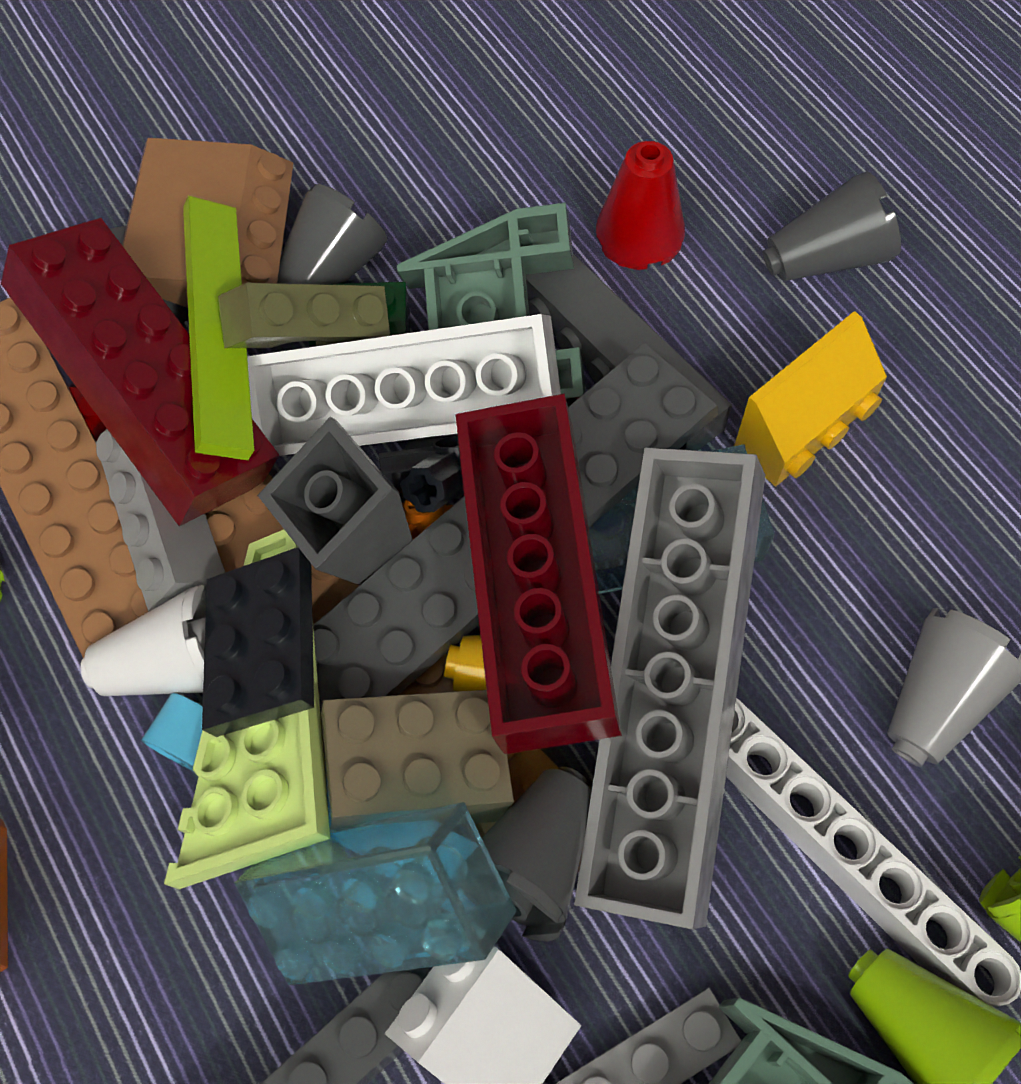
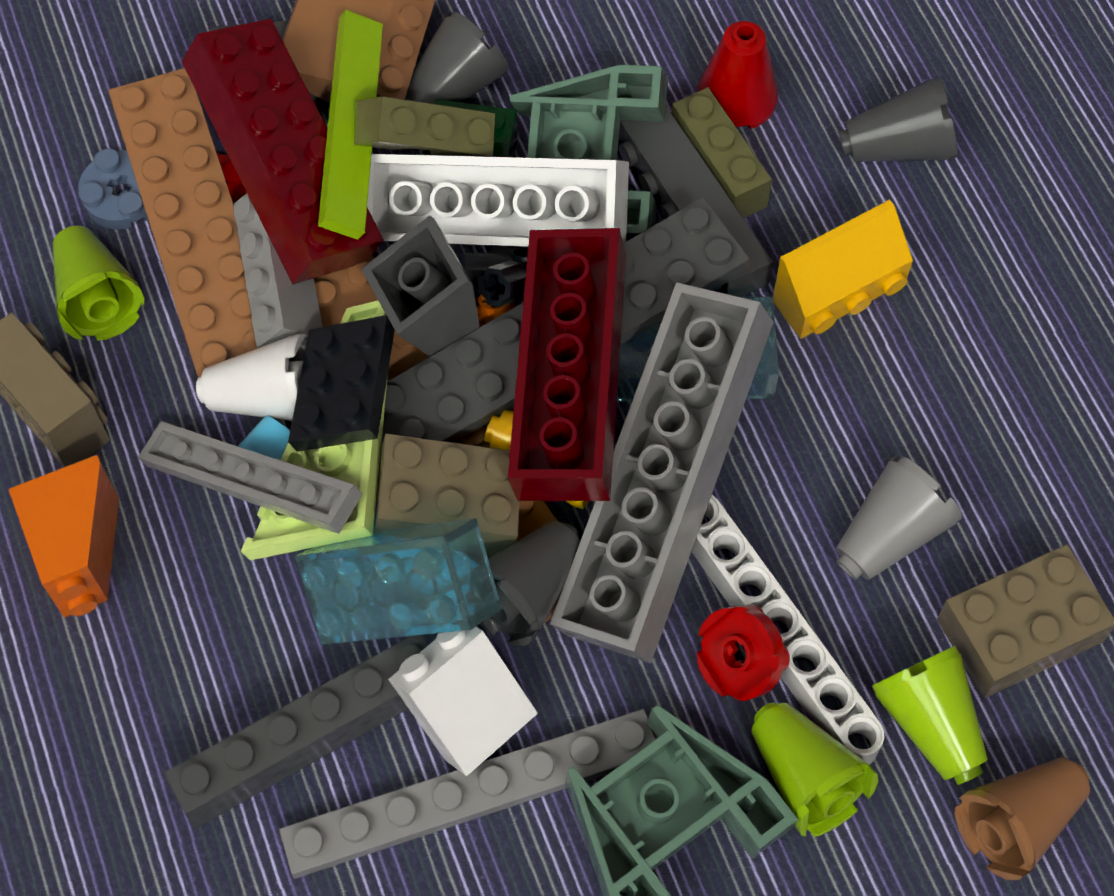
camera: 10 degrees right, 0 degrees up
none -> light grey plate [138,421,363,534]
none -> olive arch [671,87,772,218]
none -> red plate [696,604,790,701]

